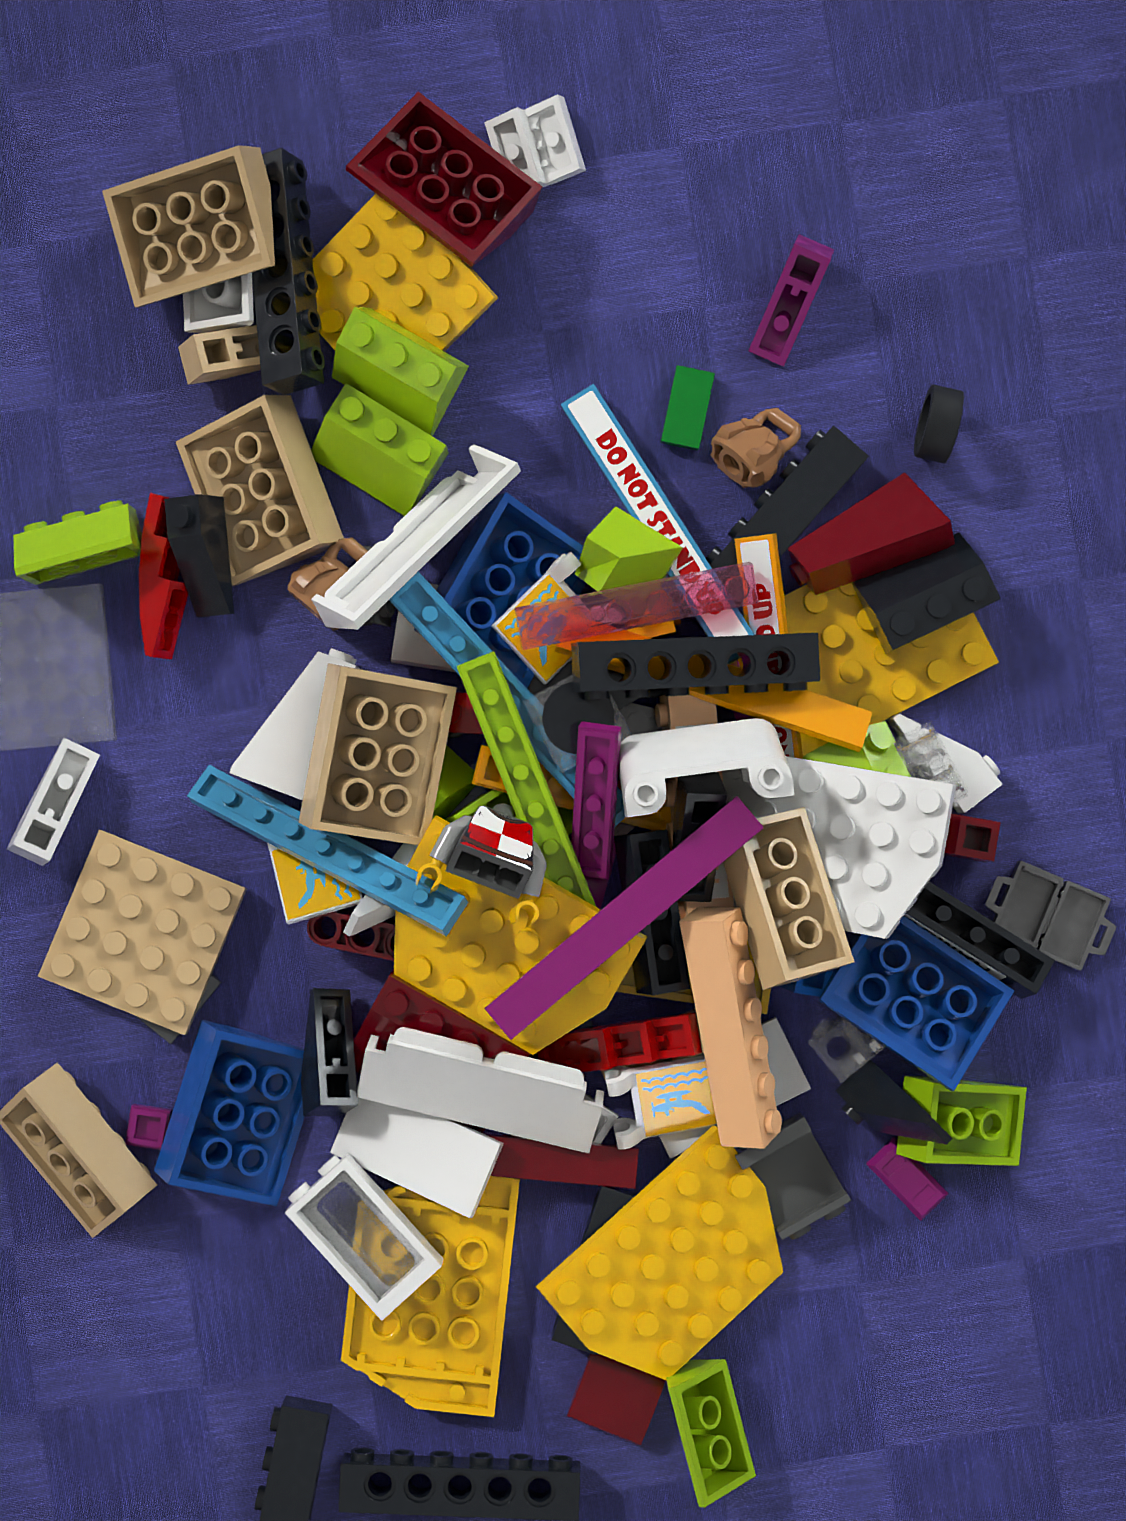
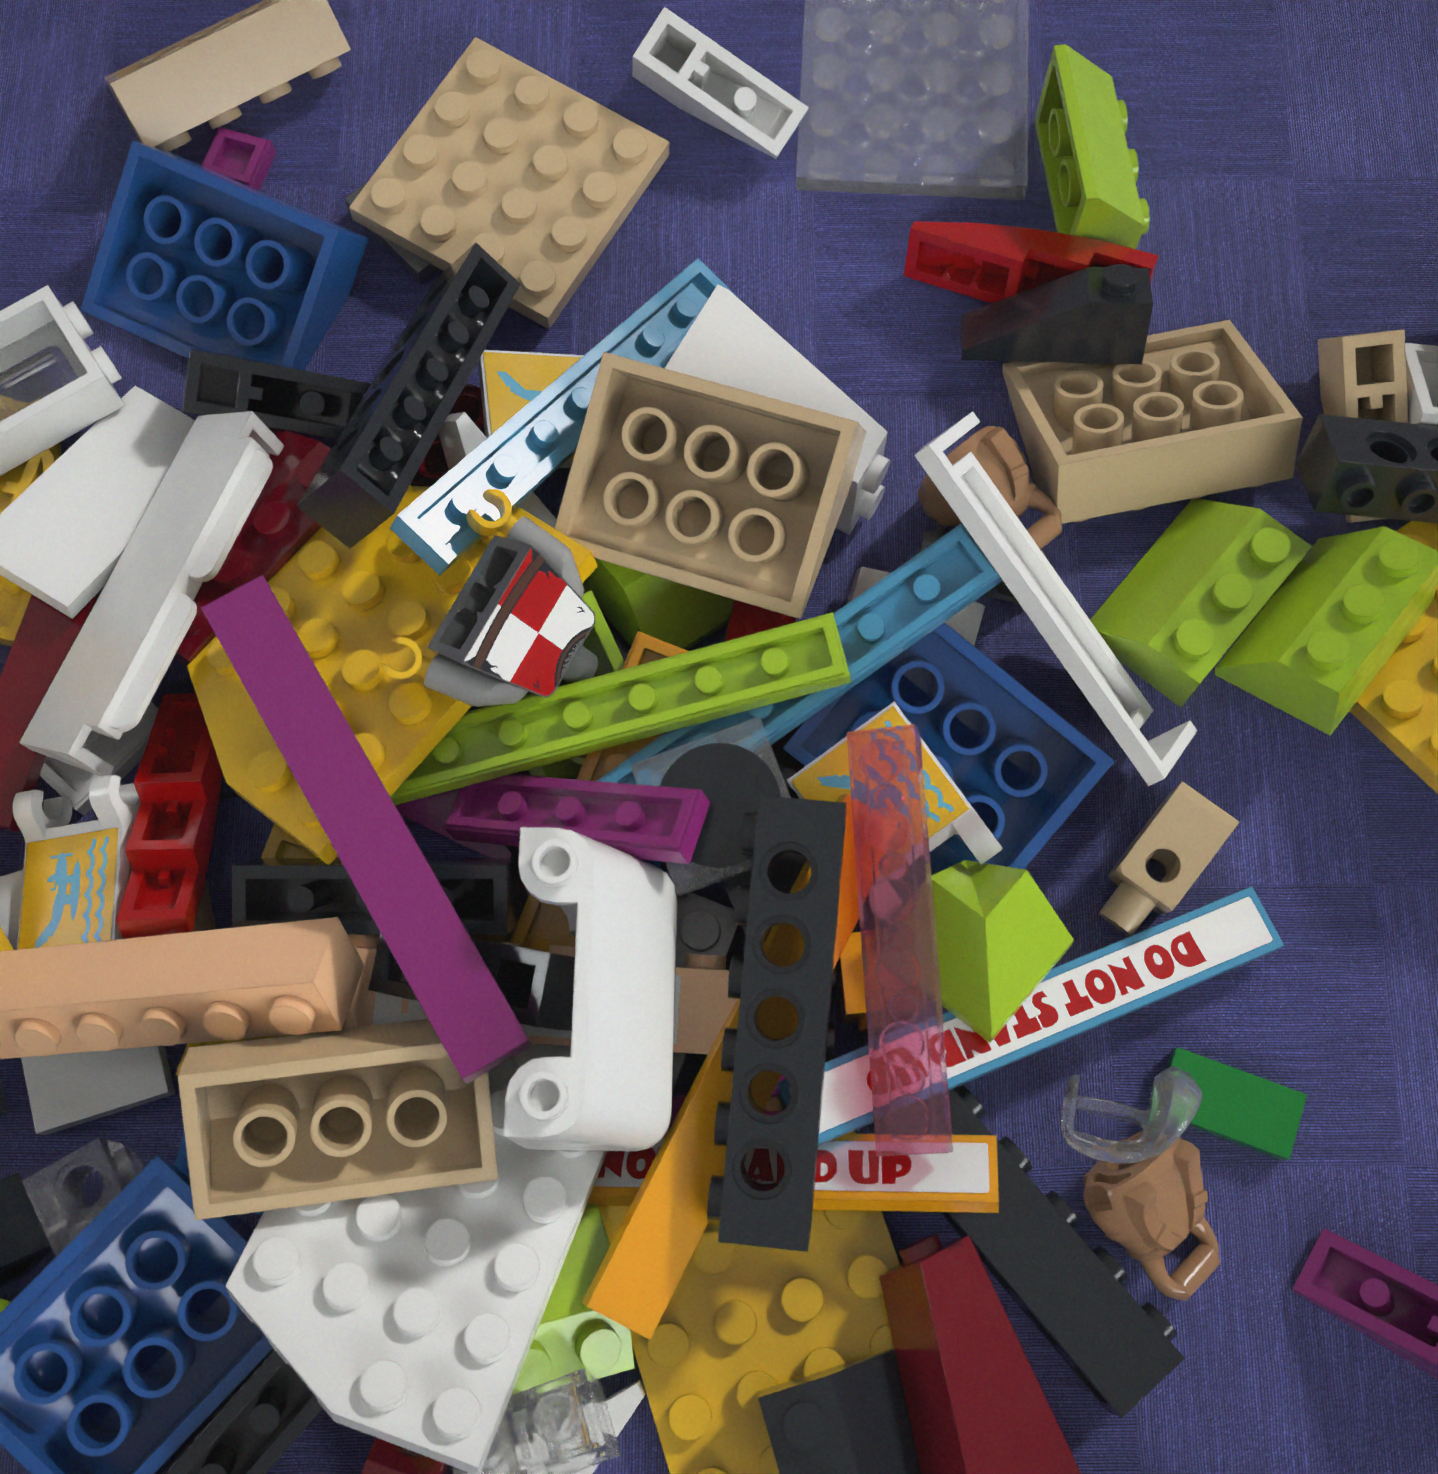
camera: 105 degrees right, 15 degrees down
none -> black brick [297,243,521,549]
none -> clear piece [1061,1066,1203,1163]
none -> tan torso [1099,781,1239,936]

